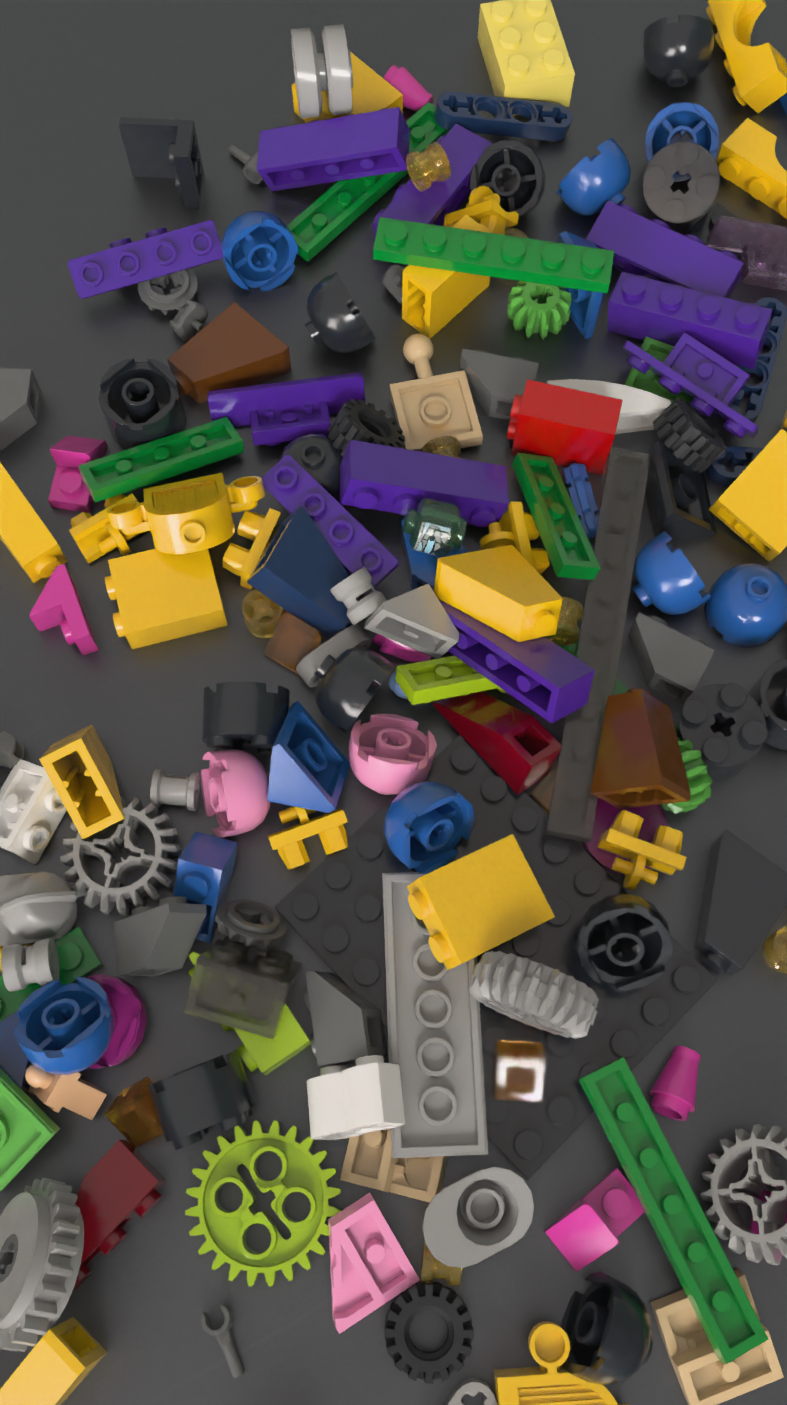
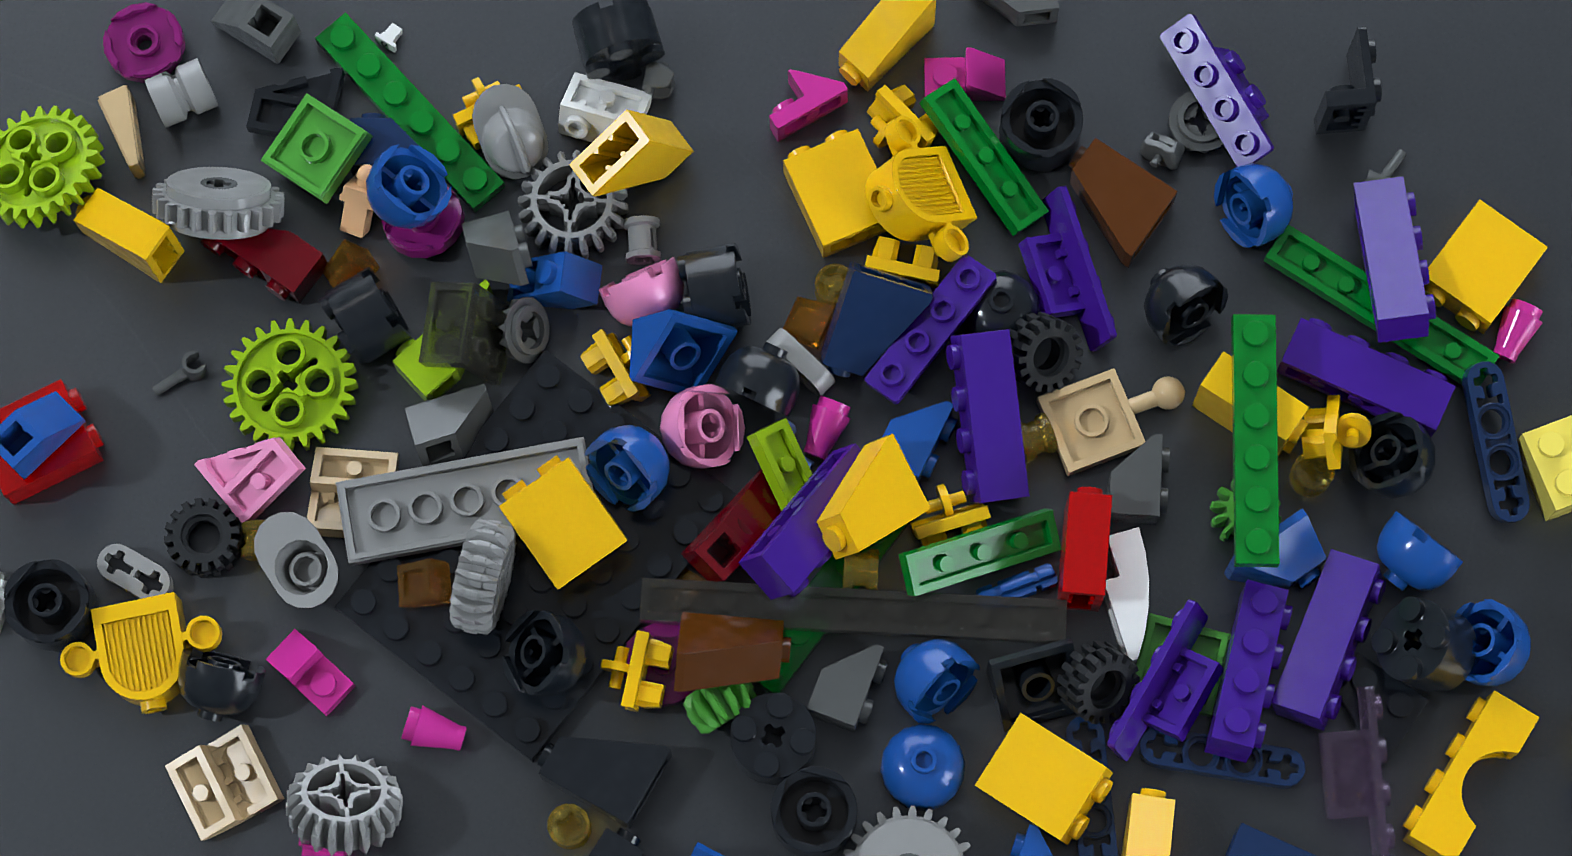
camera: 85 degrees right, 5 degrees up
light grey wheel [1,938,60,992] -> none
light grey wheel [290,24,353,119] -> none
white brick [307,1055,405,1140] -> none
light grey wheel [330,567,387,626] -> none
light grey slope [364,584,460,659] -> none
clear green head [403,498,467,557] -> none
clear yellow wheel [406,142,451,191] -> none
green plate [579,1057,768,1364] -> none

